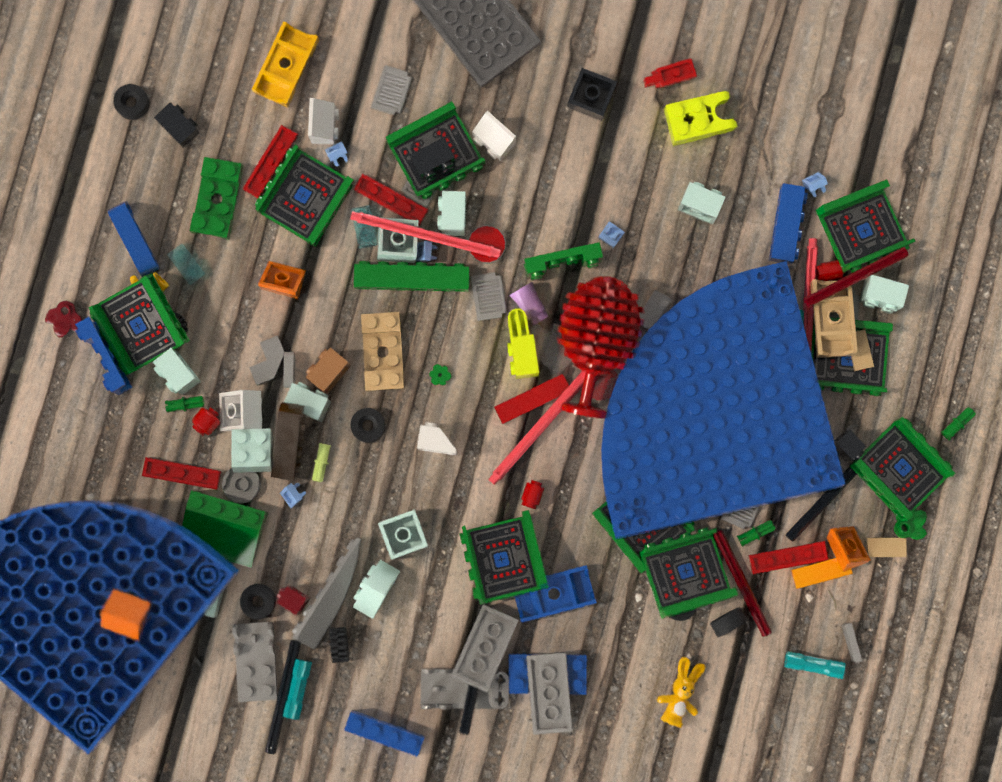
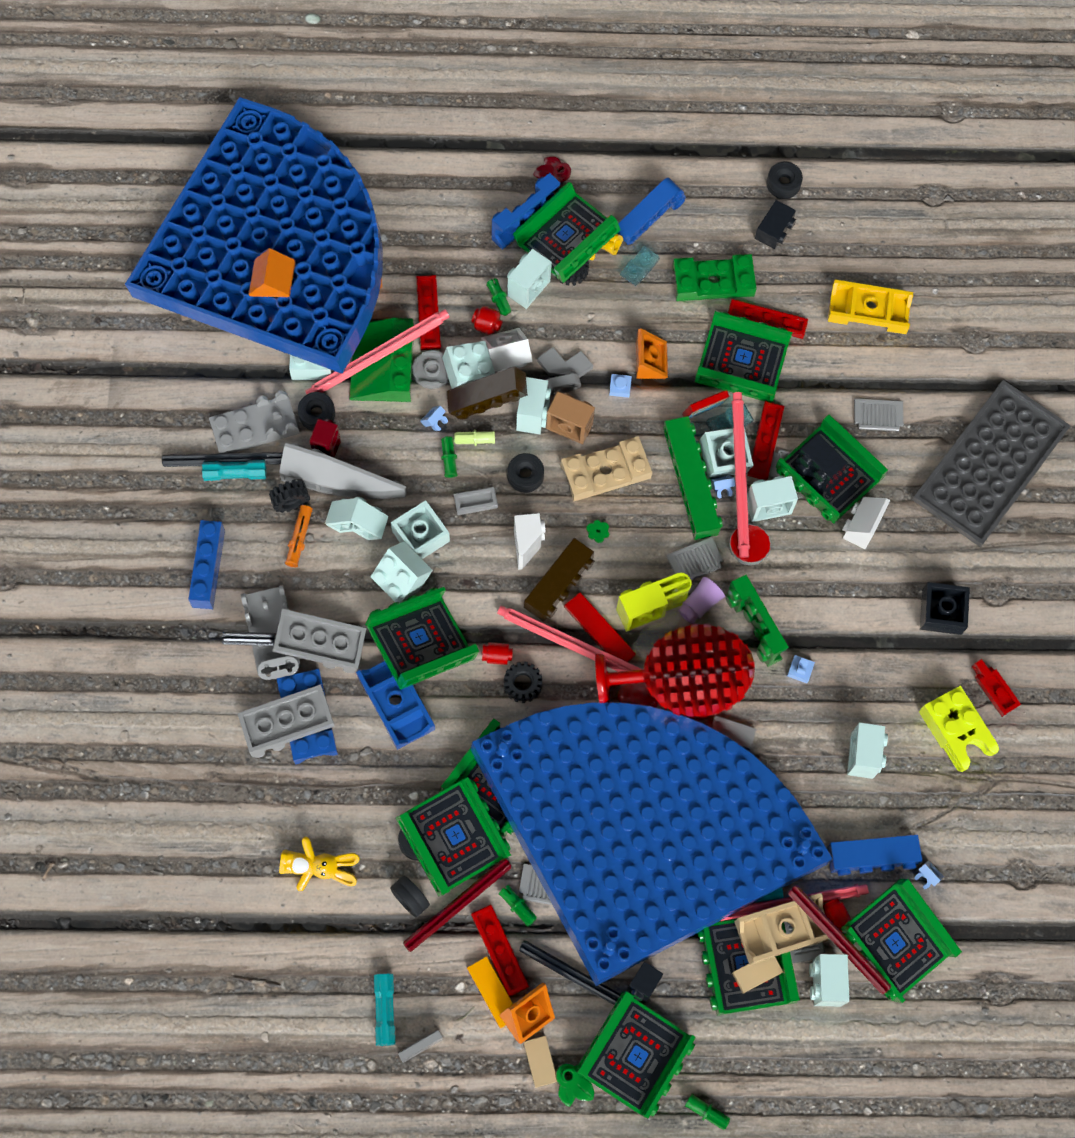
camera: 70 degrees right, 15 degrees down
white slope [308,98,339,145] -> none
light blue tile [325,142,348,166] -> none
none -> orange pin [285,505,313,568]
none -> coral piece [305,309,450,394]
none -> light aqua brick [371,542,433,603]
none -> green axle [441,436,458,478]
none -> light grey tile [454,487,498,515]
none -> black tyre [504,661,542,703]
none -> dark brown brick [523,538,595,622]
none -> light blue plate [609,374,632,398]
none -> red tile [682,390,730,419]

